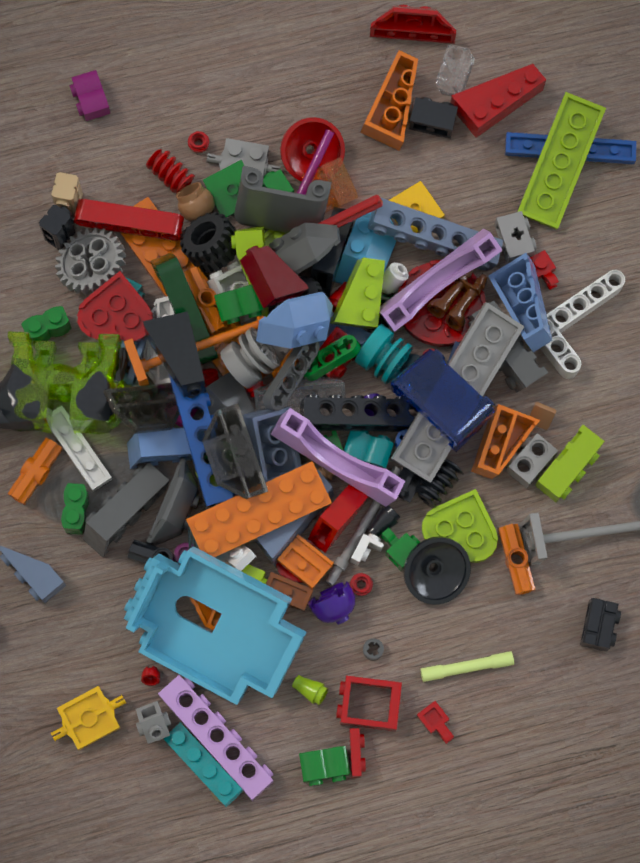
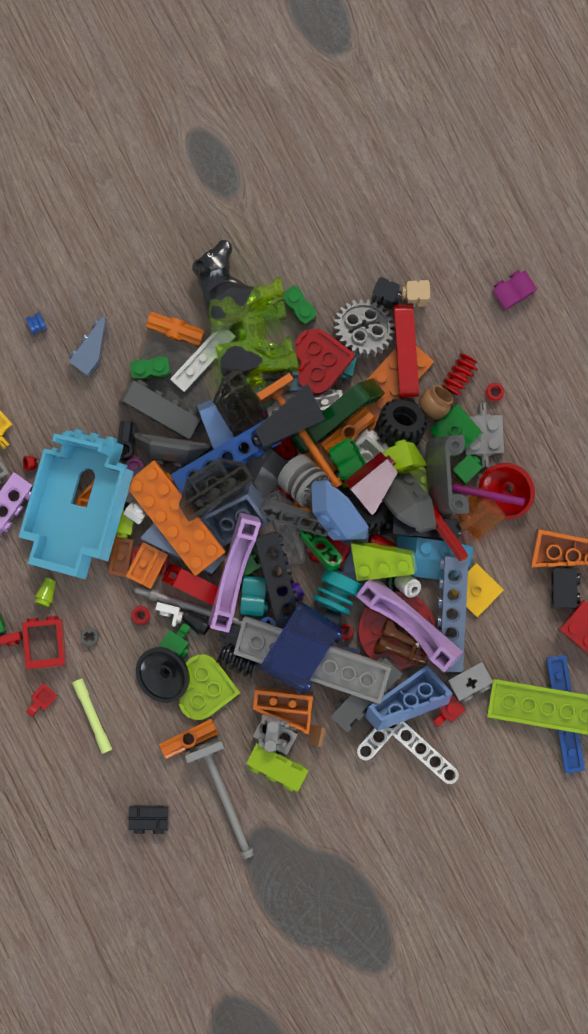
camera: 85 degrees right, 10 degrees up
dark purple cylinder [308,581,355,625] -> none
none -> light grey piece [258,715,290,752]

